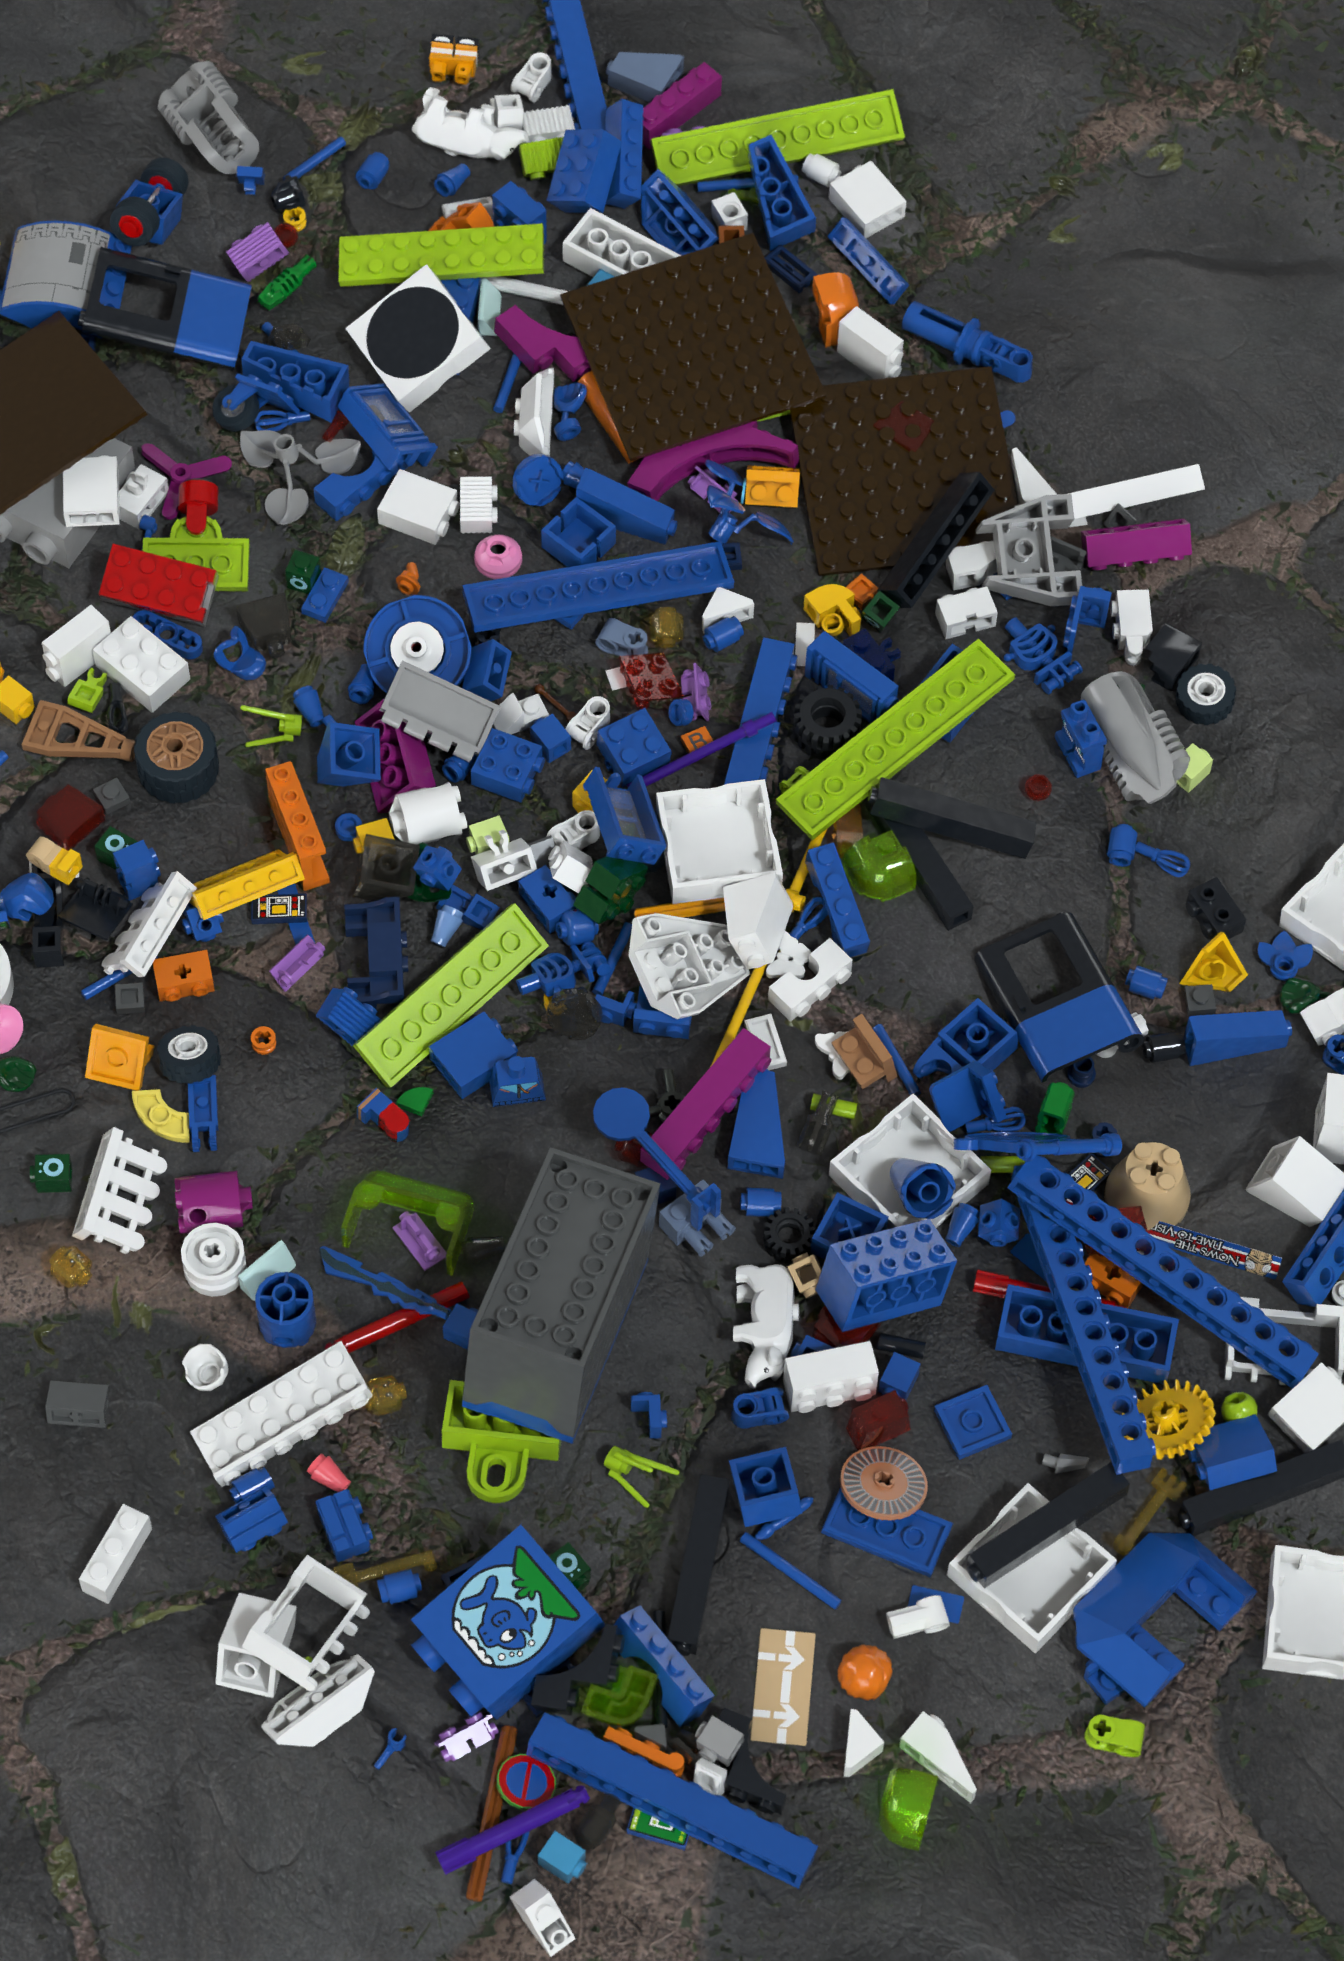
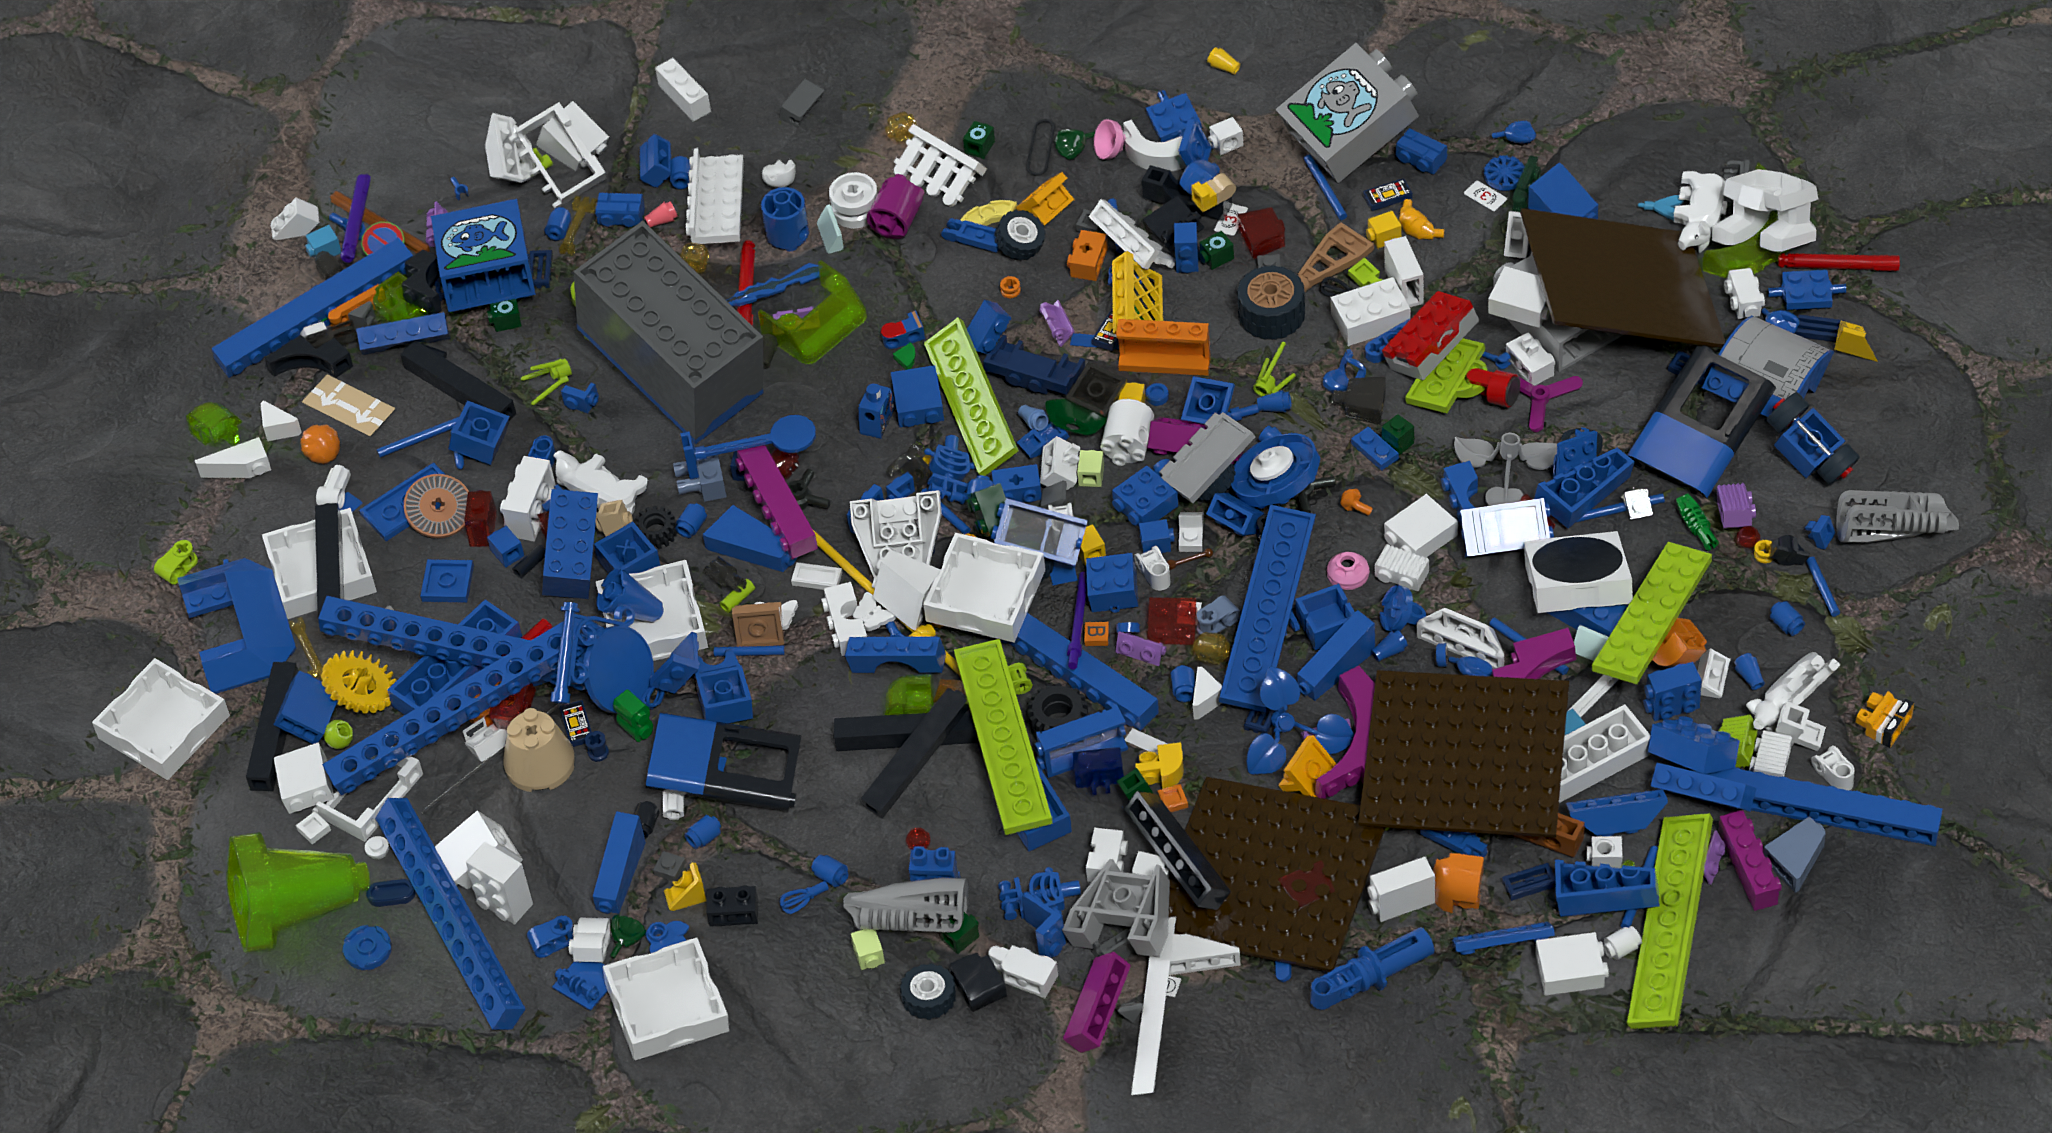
camera: 125 degrees right, 10 degrees down
blue brick [413,845,462,891] -> none
white brick [548,840,593,893] -> none
light grey brick [695,1716,744,1766] -> none

